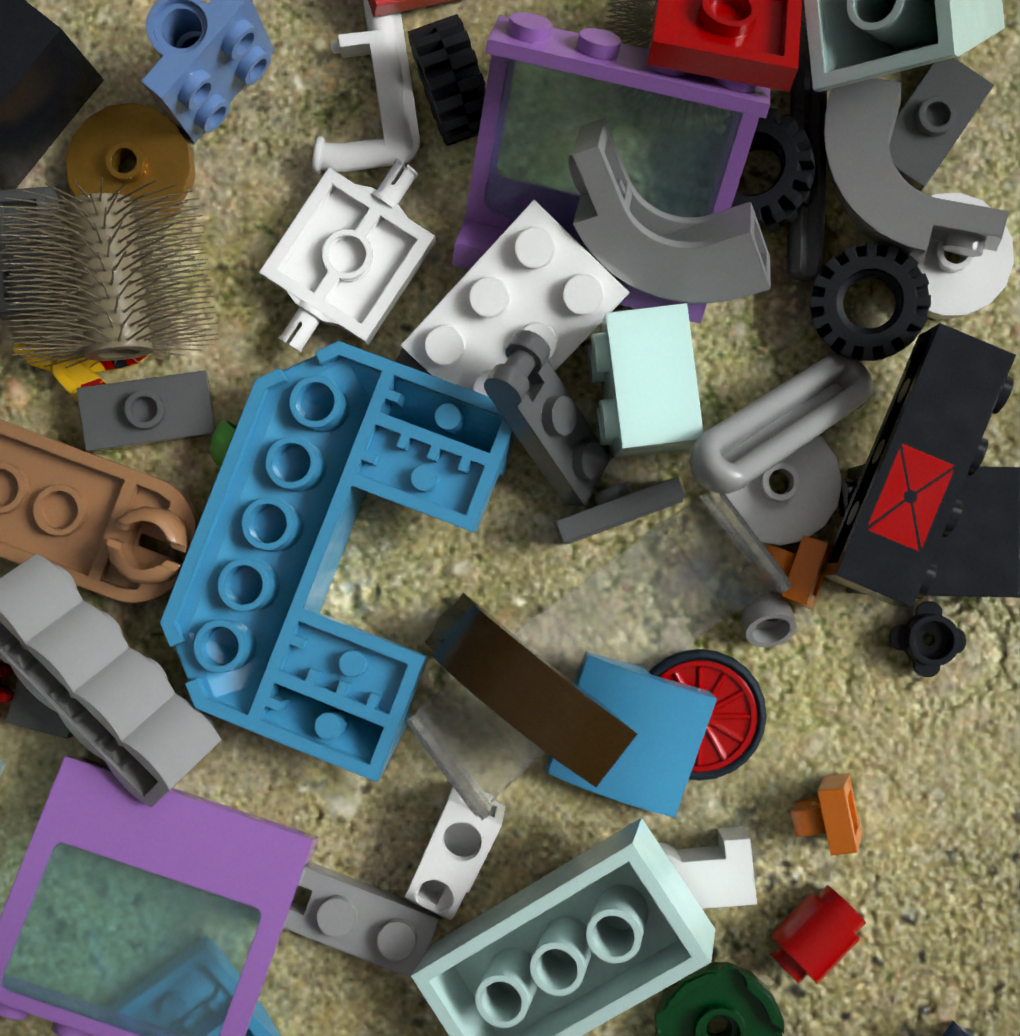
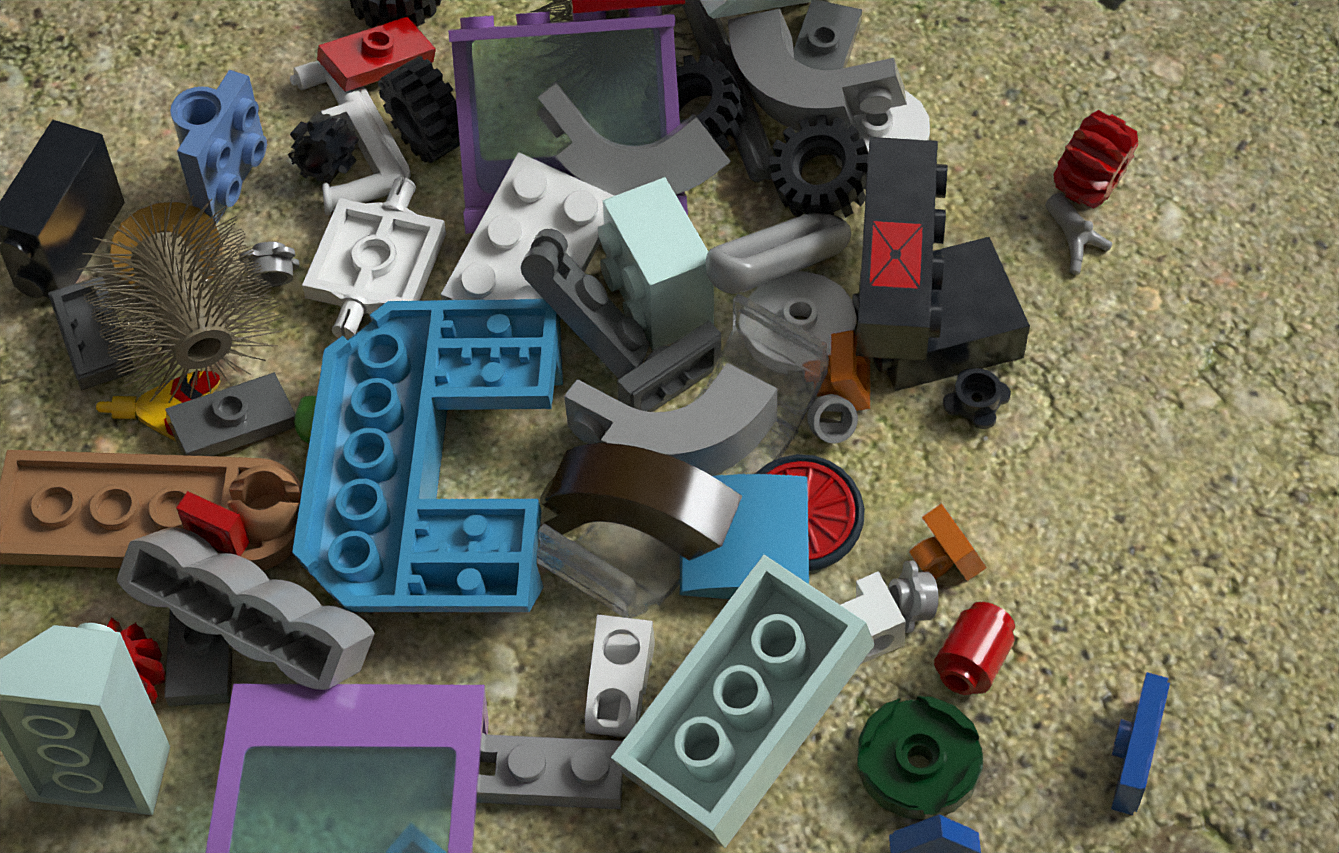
camera: 15 degrees left, 30 degrees down
none -> red tile [176,491,250,556]
none -> light grey plate [239,242,300,287]
none -> black gear [288,111,359,184]
none -> light grey arch [564,363,777,476]
none -> light grey plate [888,561,938,633]

